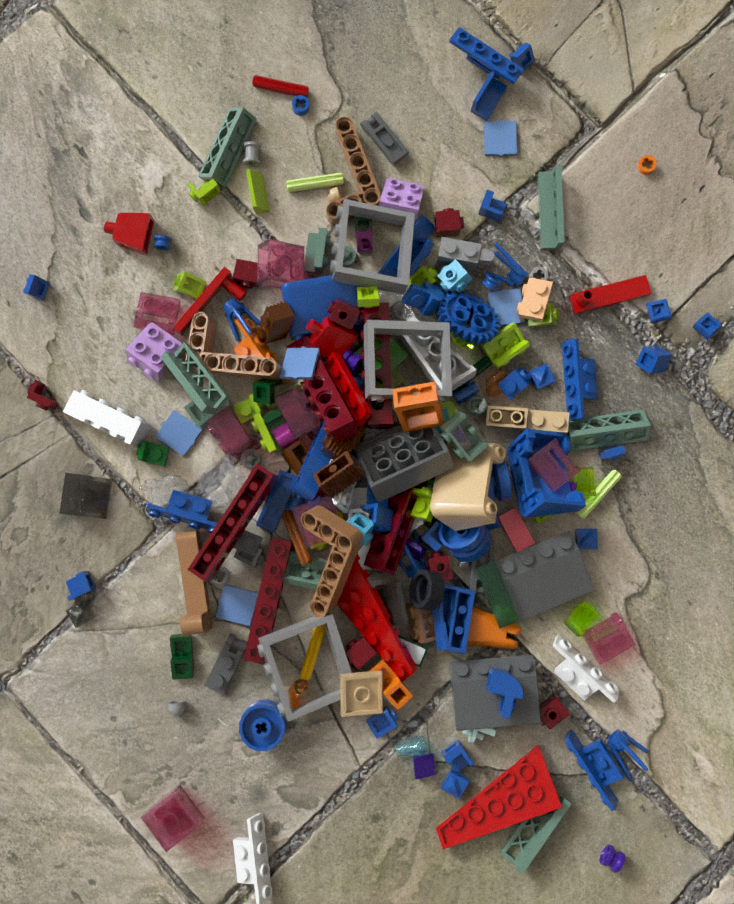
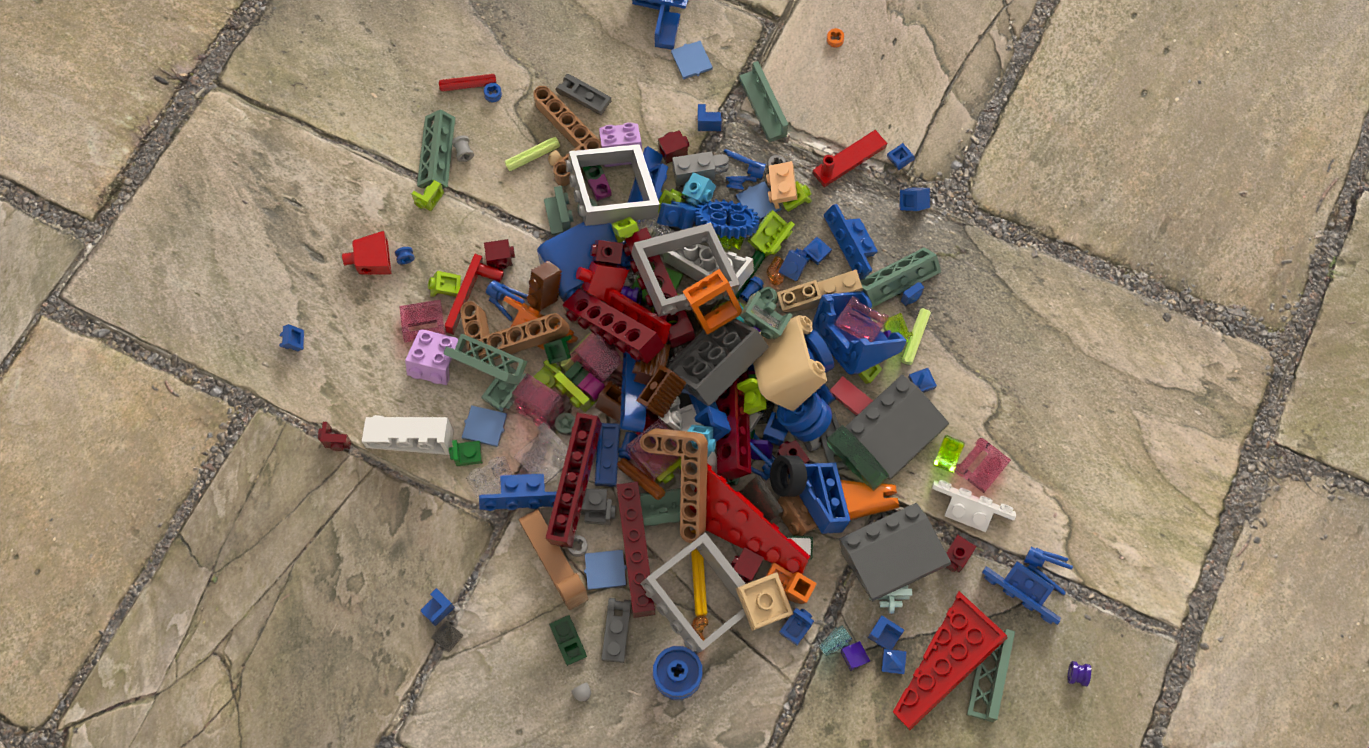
camera: 20 degrees left, 15 degrees down
clear smoke slope [59,473,113,519] -> none
lime slope [246,169,270,214] -> none
clear pink brick [257,239,304,288] -> none
medium blue piece [279,346,320,381] -> none
blue brick [486,667,523,719] -> none
blue tile [693,312,722,340] -> none

